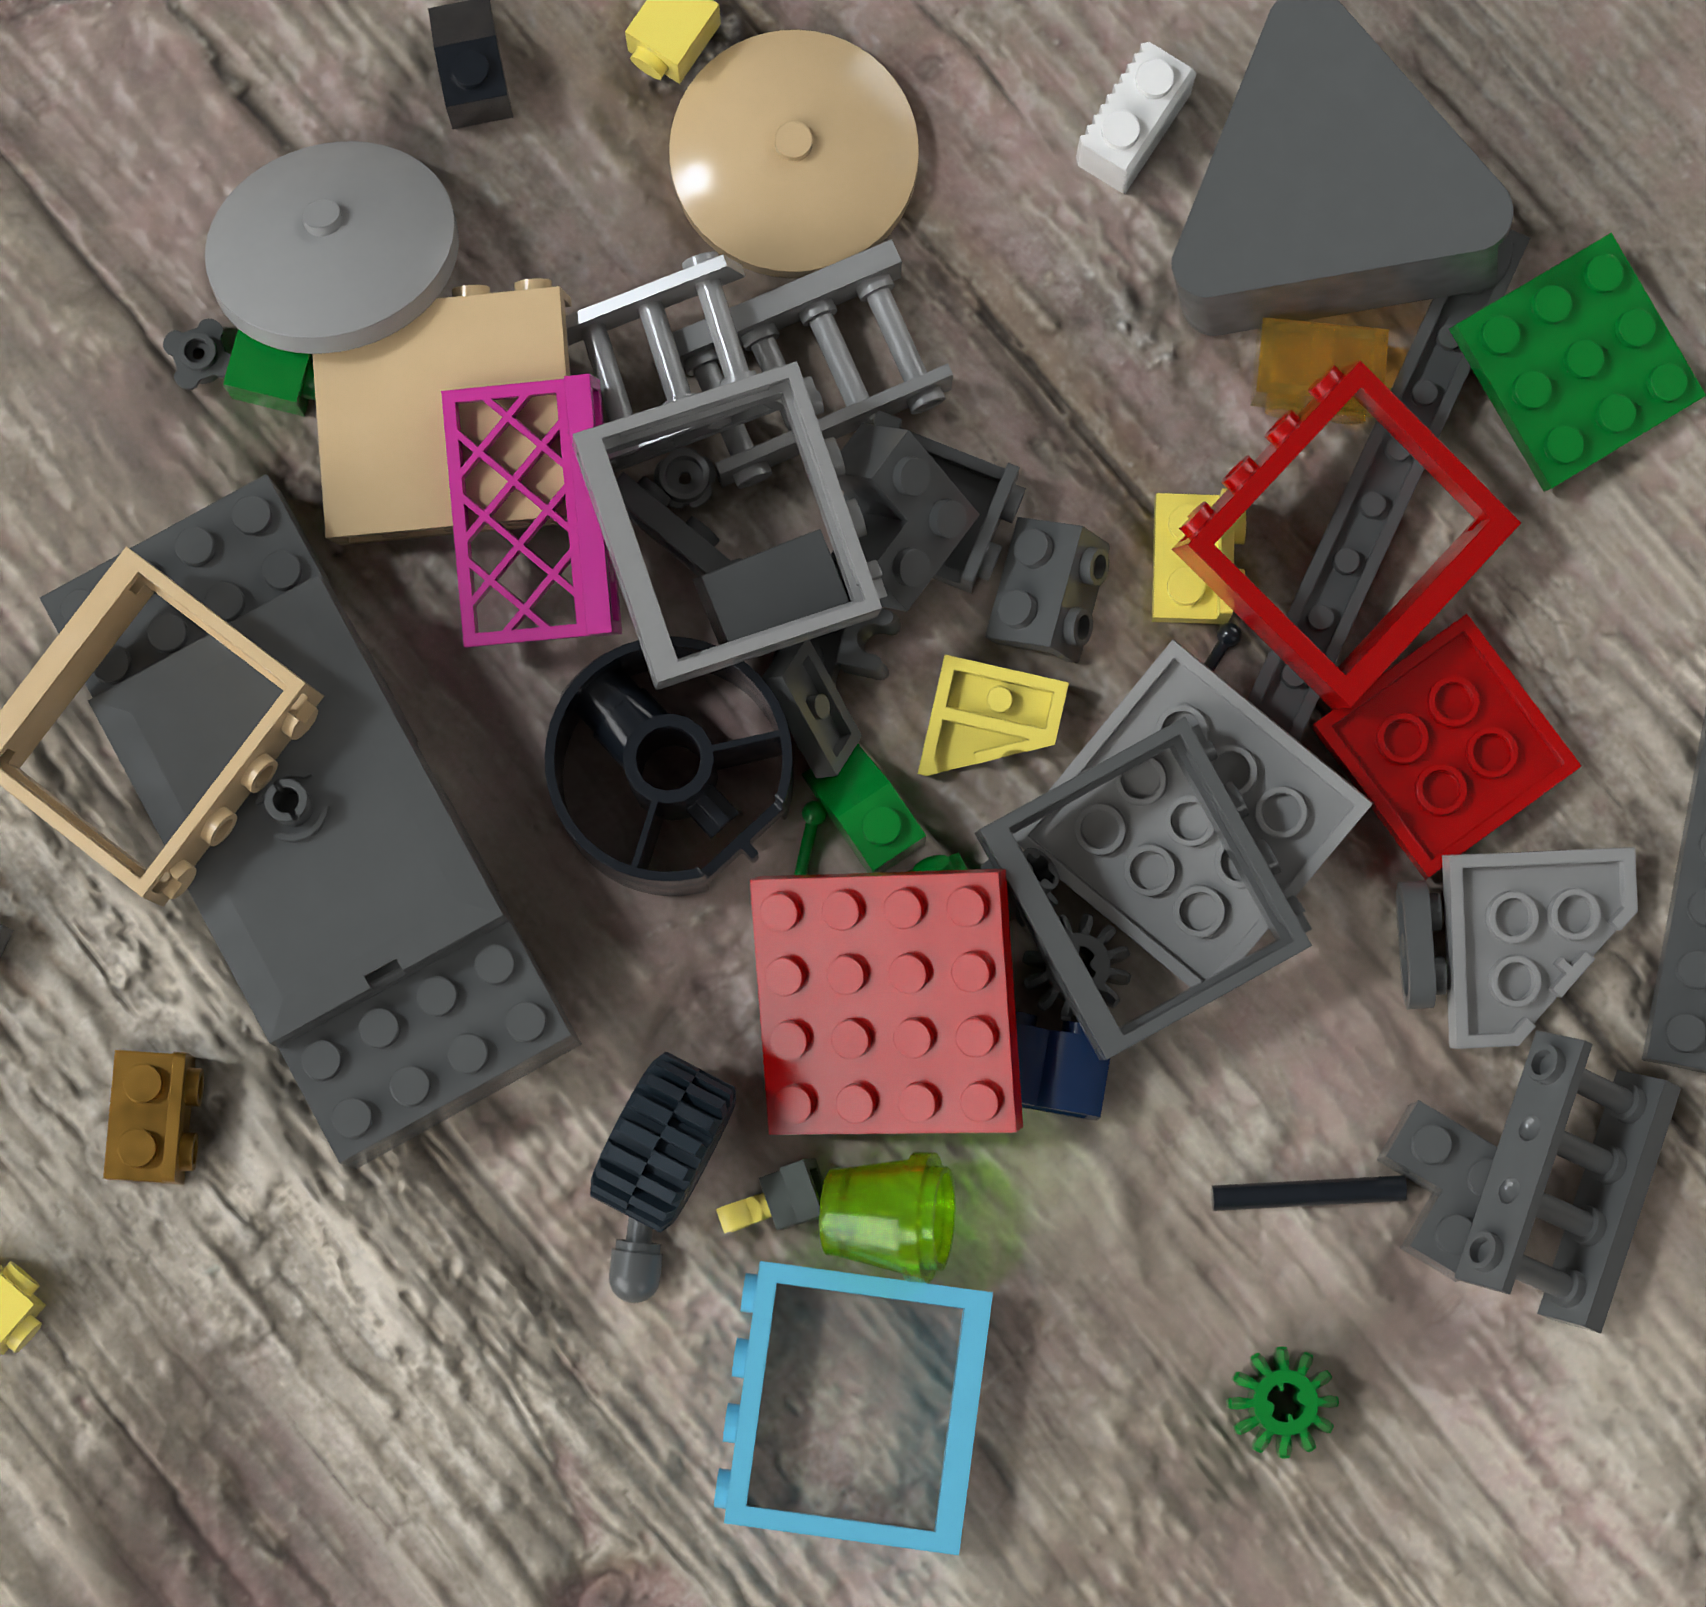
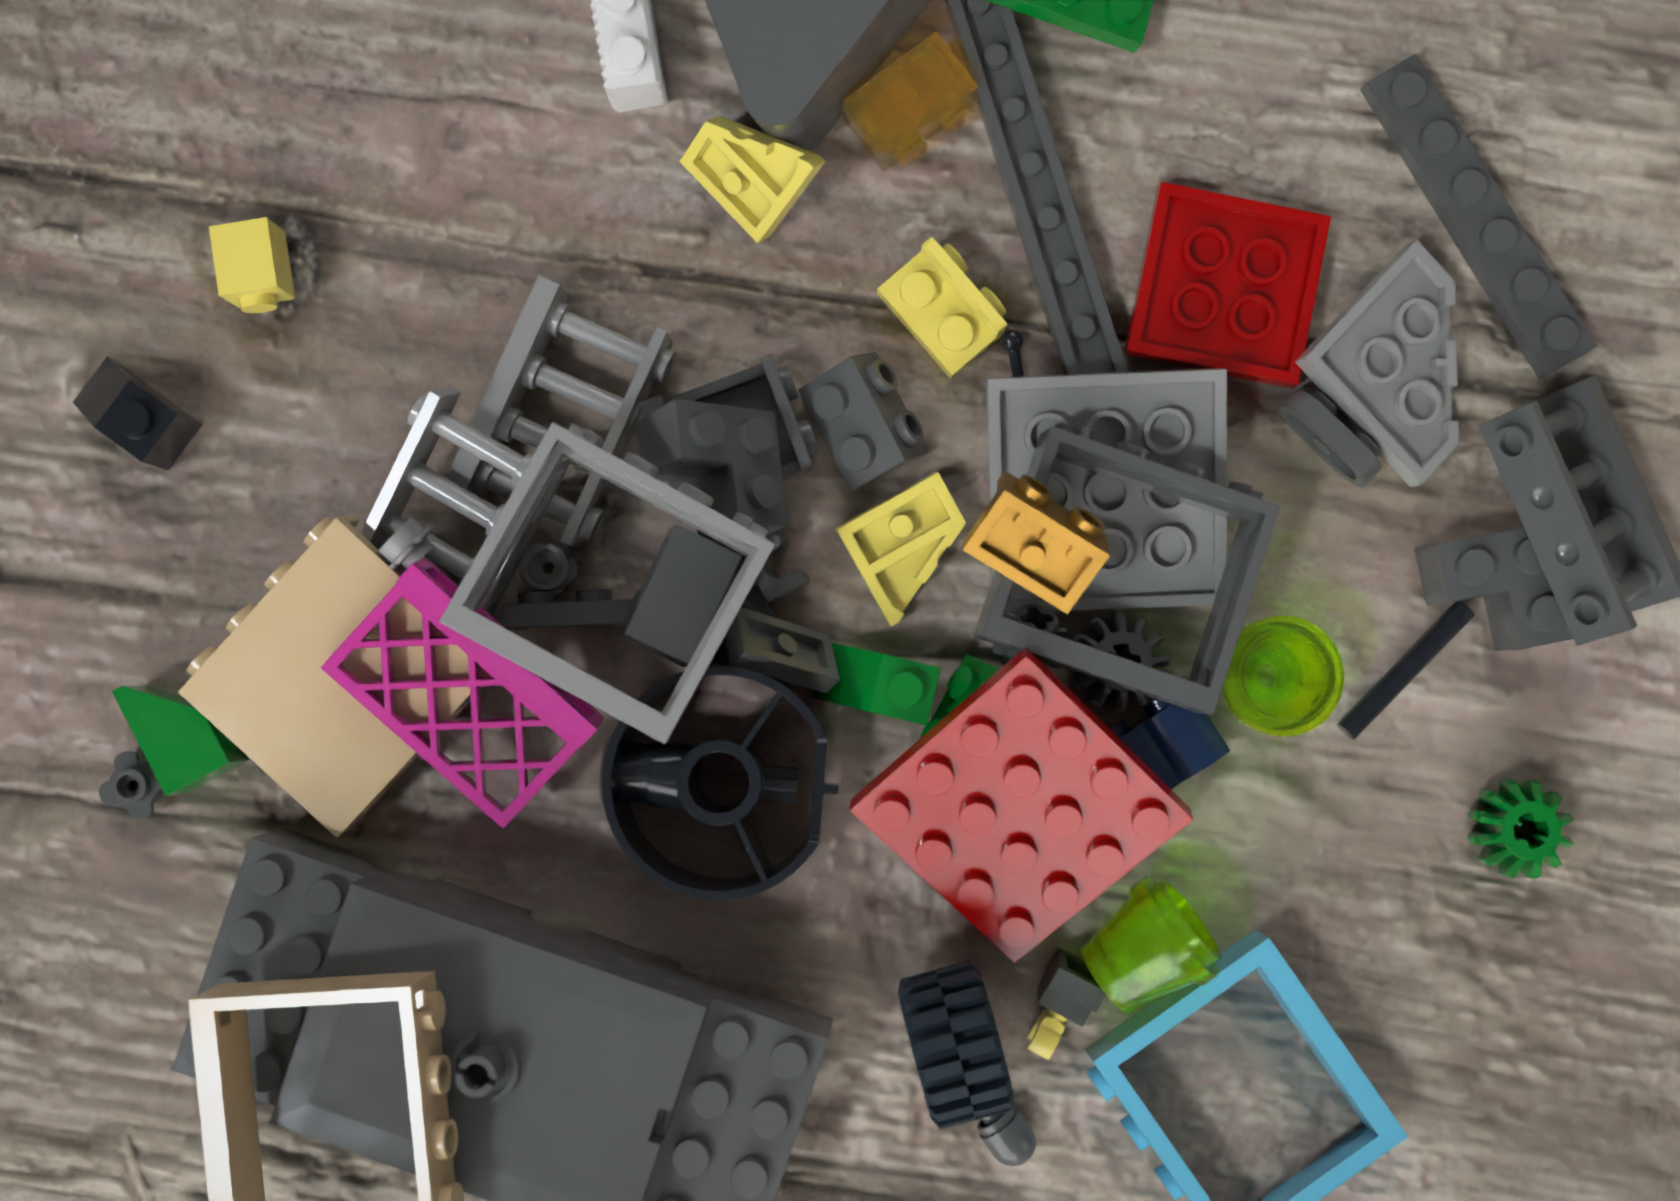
camera: 40 degrees left, 5 degrees up
light grey dish [205,141,459,354] -> none
tan dish [669,30,919,278] -> none
green hinge [794,801,827,875] -> none
red window [1171,360,1521,710] -> none
none -> light grey plate [378,516,434,570]
none -> light yellow wing [679,116,826,244]
none -> bracket [962,471,1111,614]
none -> clear neon green piece [1221,615,1344,737]

